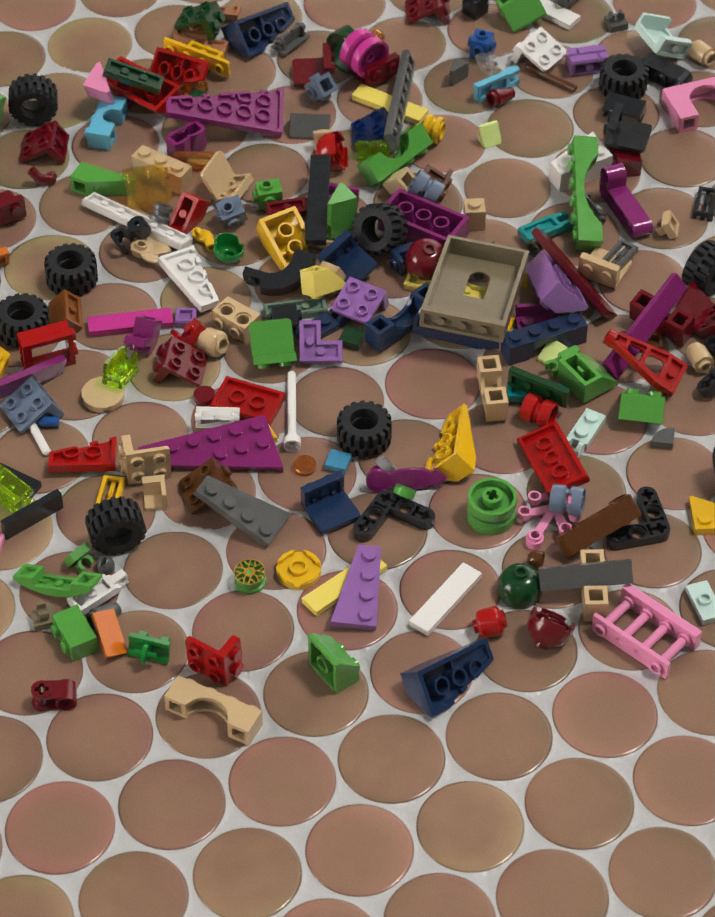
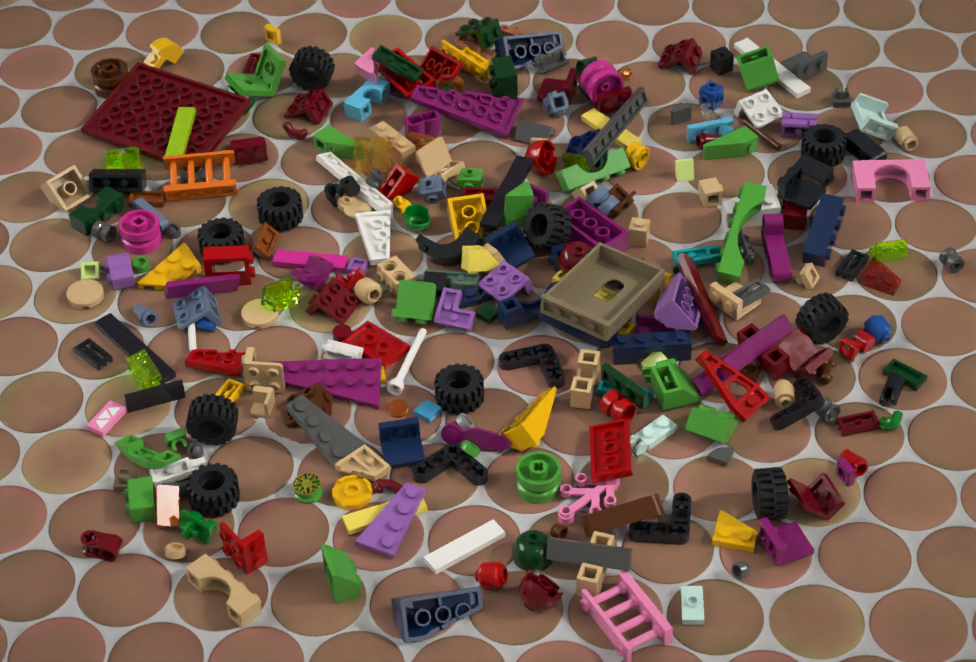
camera: 20 degrees right, 5 degrees down
sand blue wheel [549,484,586,516] -> none
none -> tan tile [165,543,186,559]
none -> black tyre [186,463,240,518]
none -> tan wing [335,444,391,482]
none -> dark red arm [373,479,403,494]
none -> dark green brick [488,55,518,100]
none -> black beam [499,344,565,389]
none -> tan brick [698,177,723,208]
none -> bright green slope [703,126,758,160]
none -> dark blue wedge [803,193,846,267]

